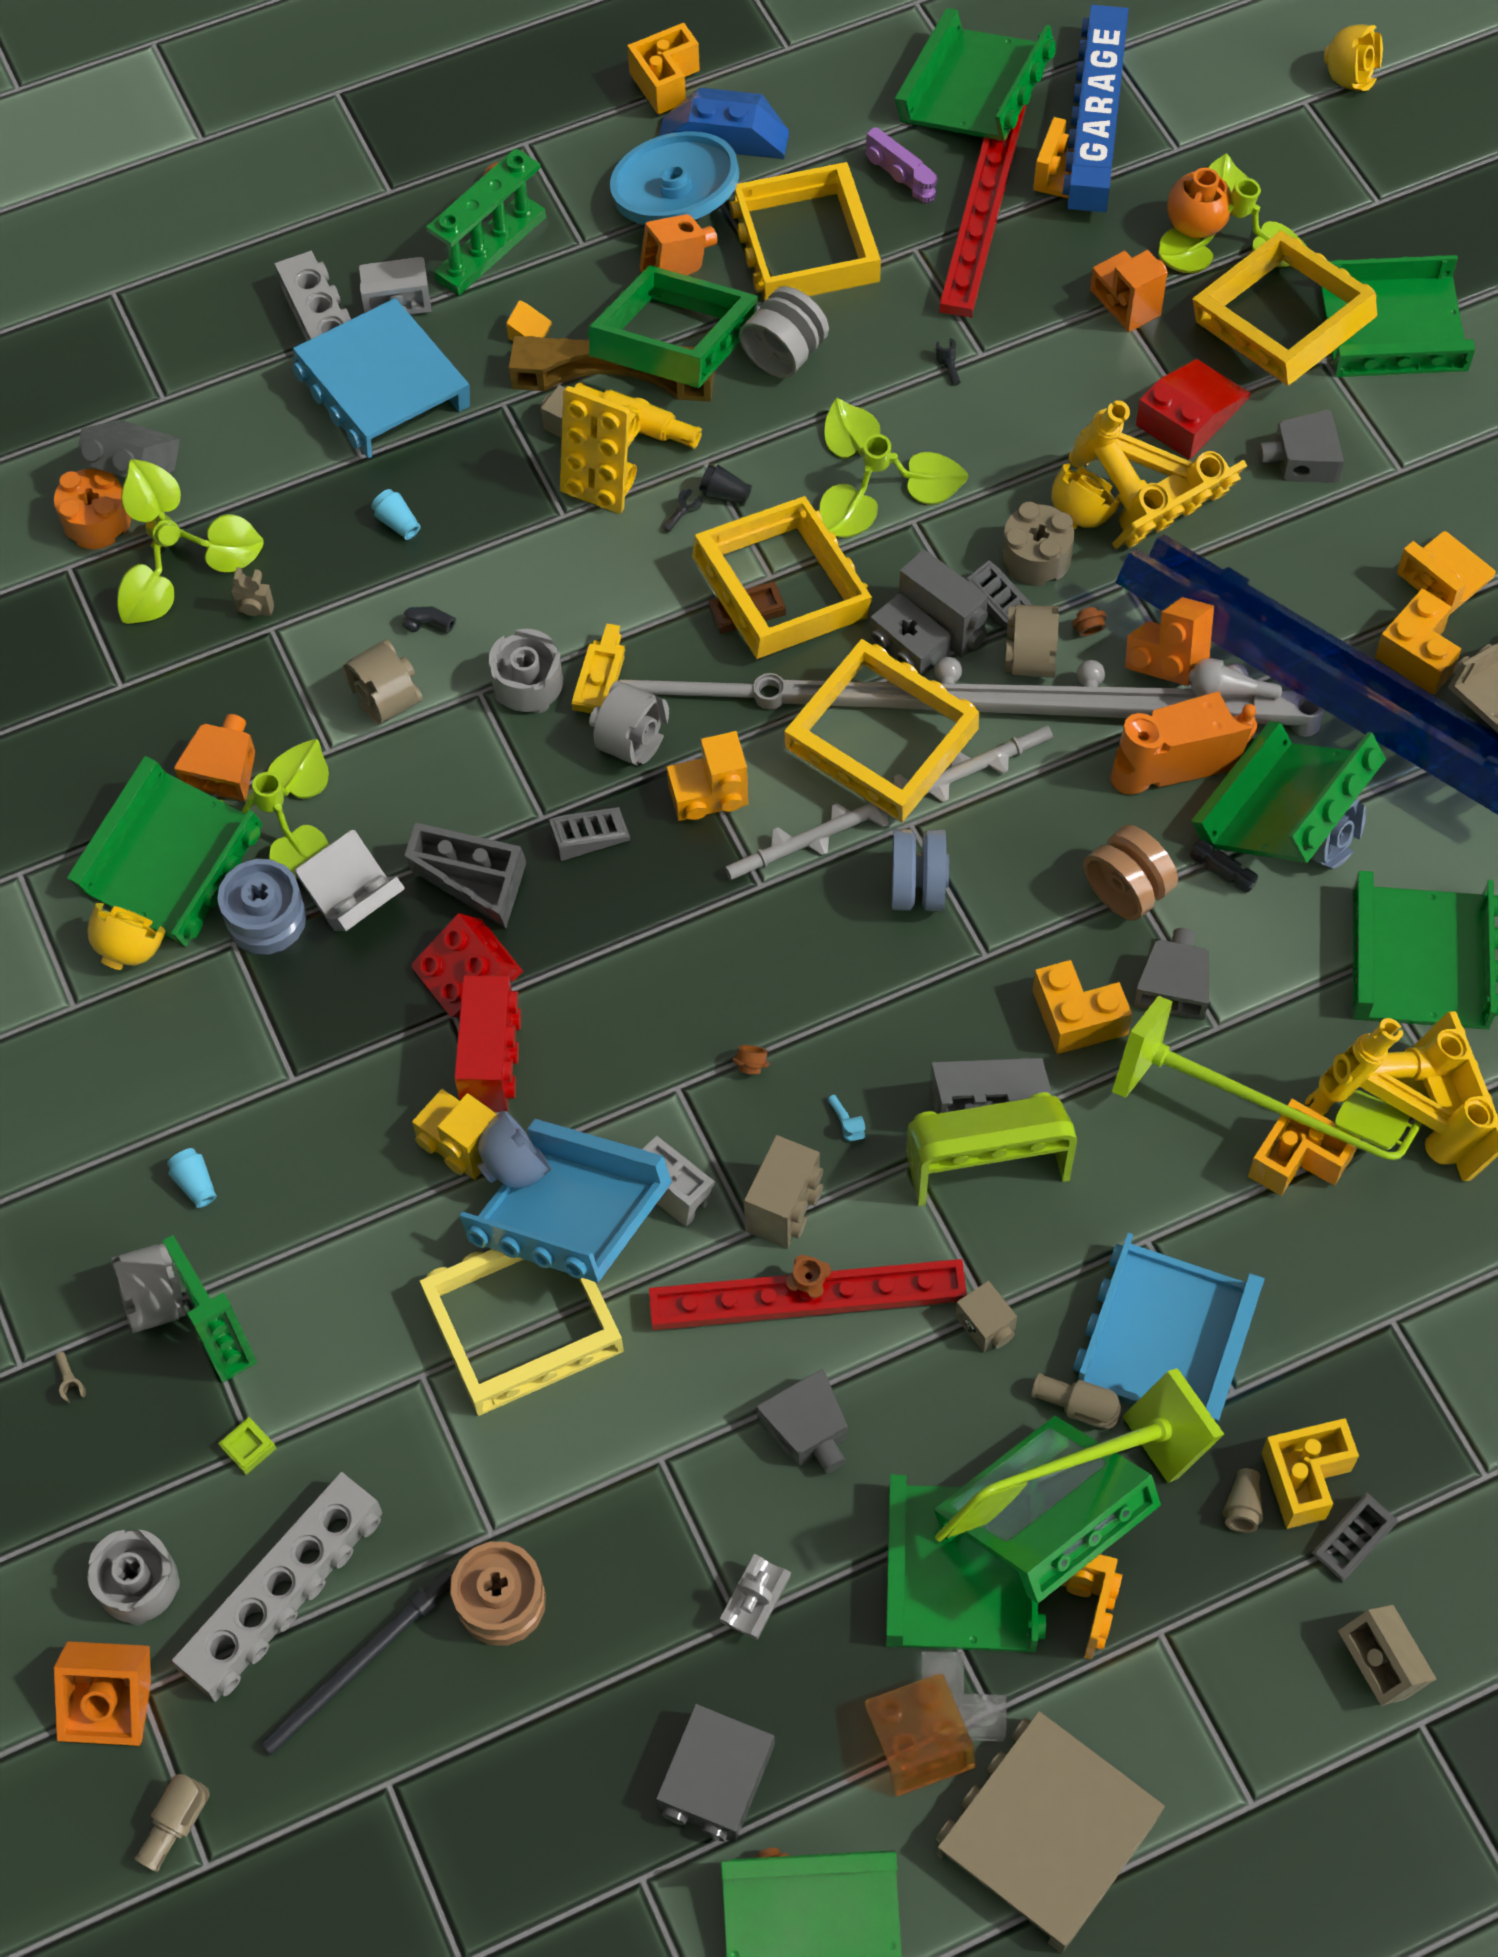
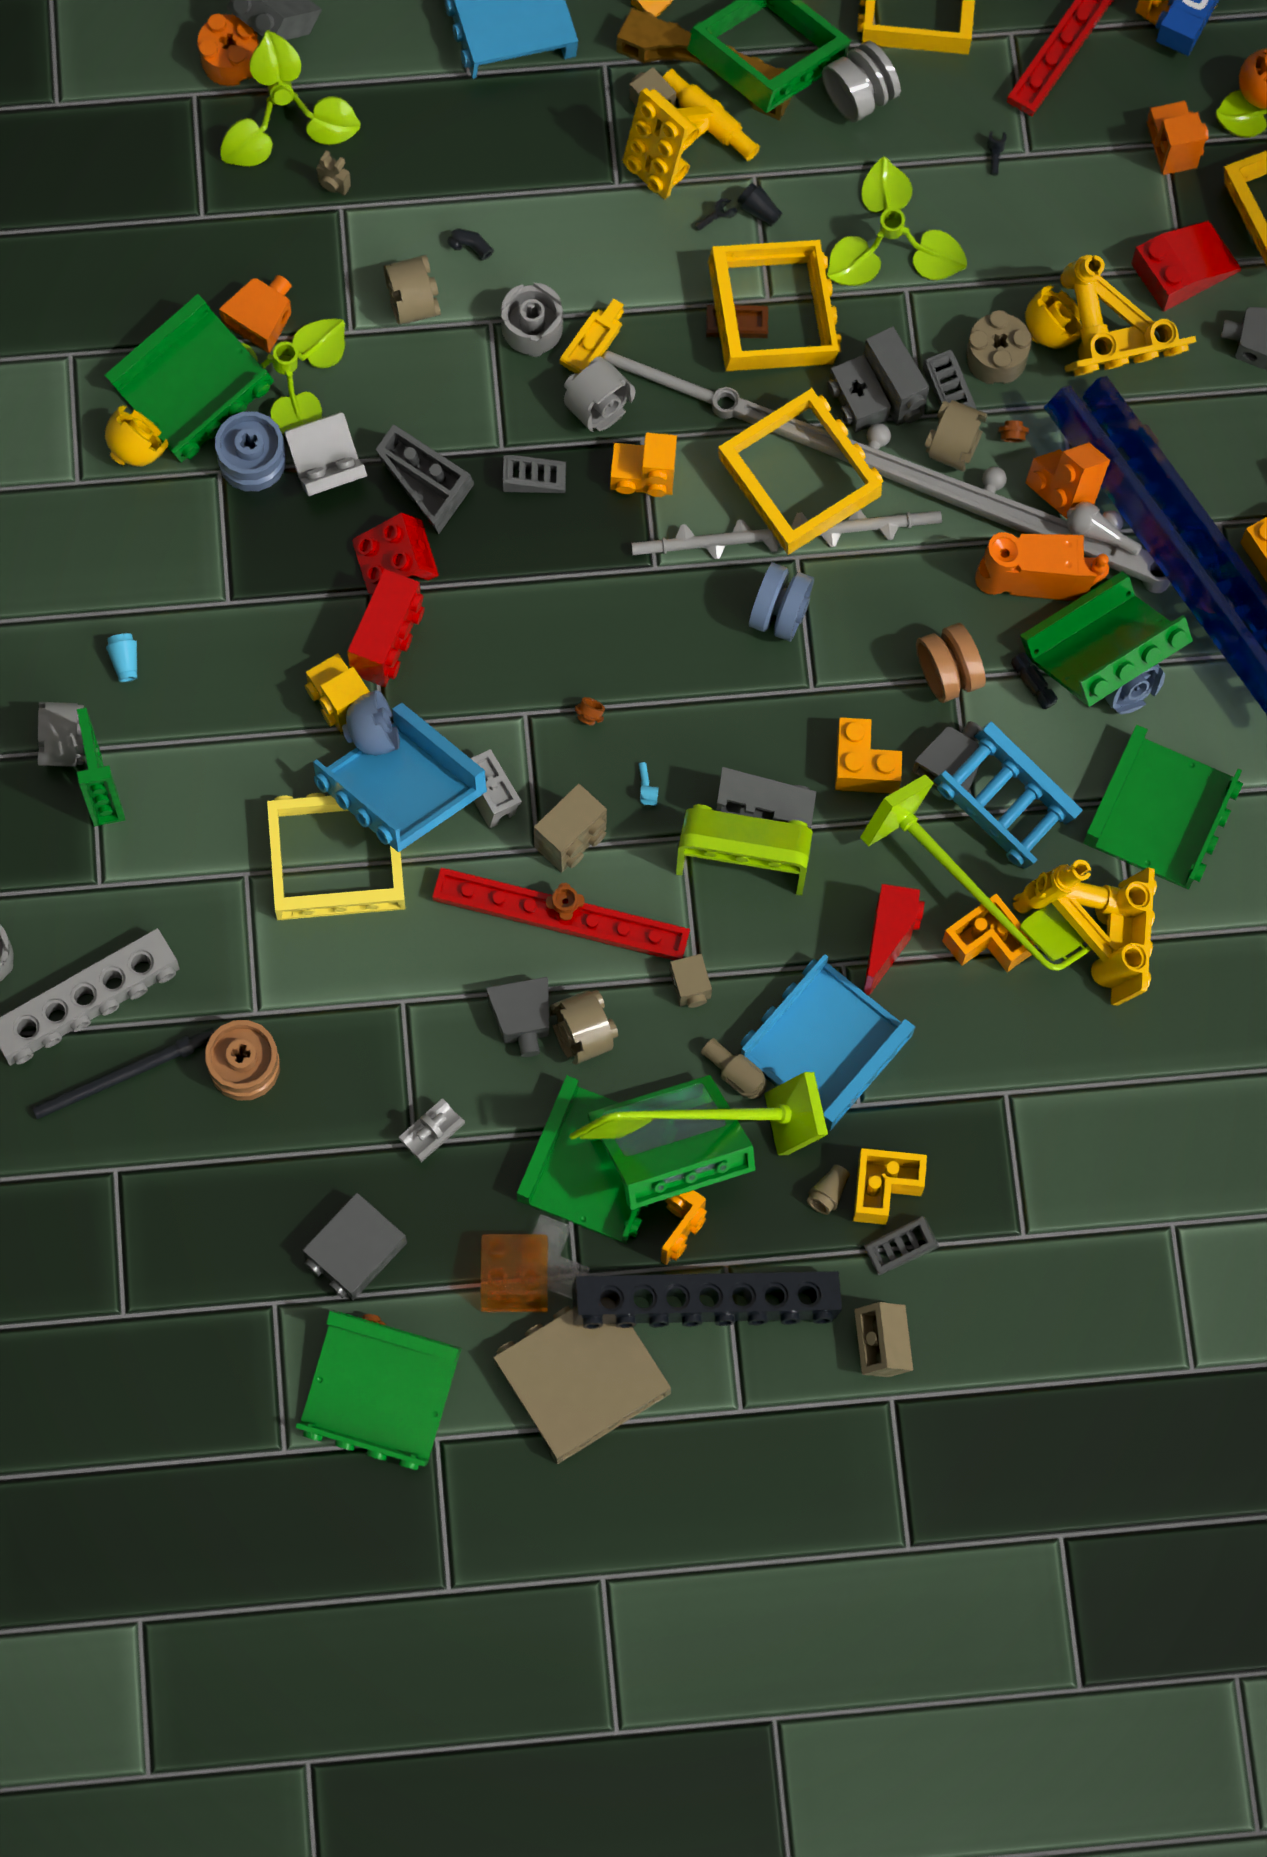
camera: 15 degrees right, 10 degrees up
lime tile [218,1417,277,1475] -> none
medium azure cone [371,489,421,540] -> none
none -> dark tan brick [549,990,618,1065]
none -> black brick [571,1271,842,1329]
none -> red slope [864,884,925,995]
none -> dark azure fence [933,721,1083,869]

